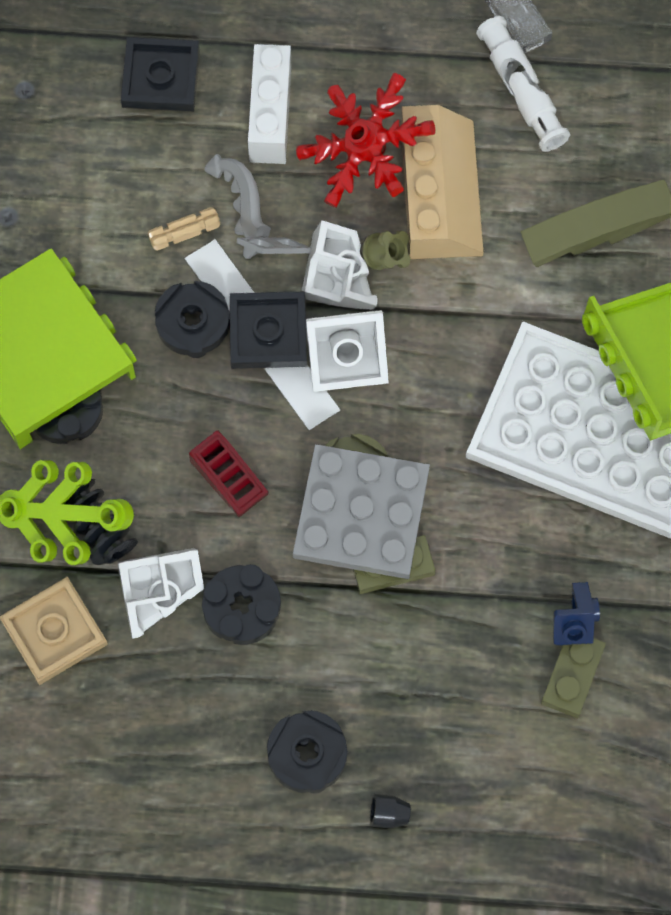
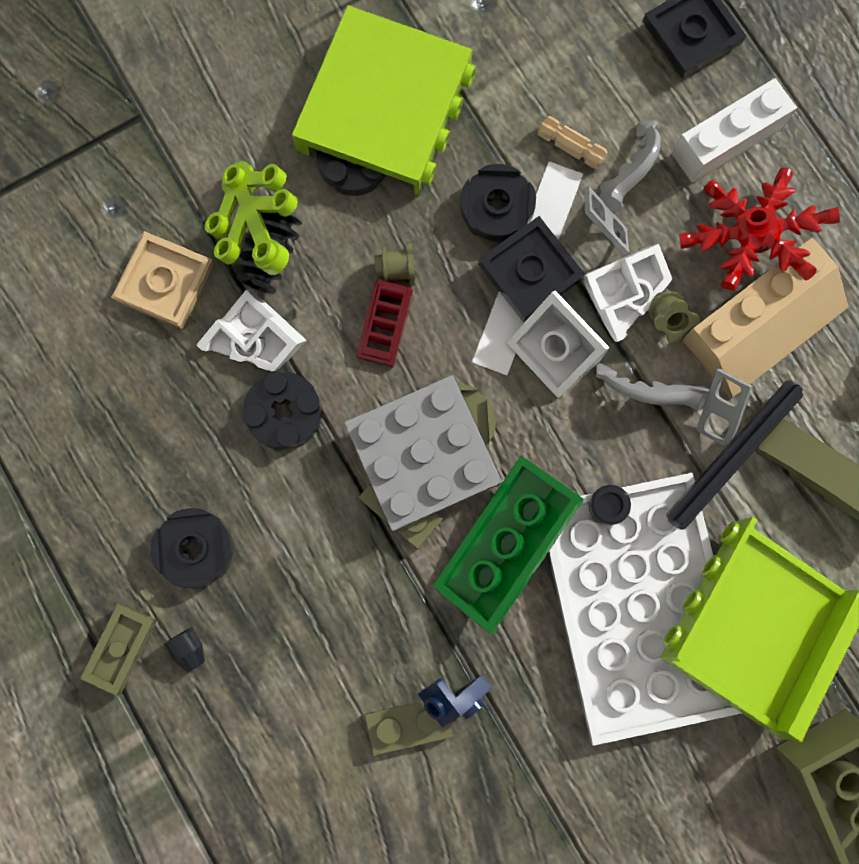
camera: 55 degrees right, 10 degrees up
none -> olive plate [80,604,157,696]
none -> olive brick [375,242,415,286]
none -> green slope [433,456,584,634]
none -> black tile [589,485,631,526]
none -> light grey piece [596,363,753,447]
none -> black axle [666,380,803,530]

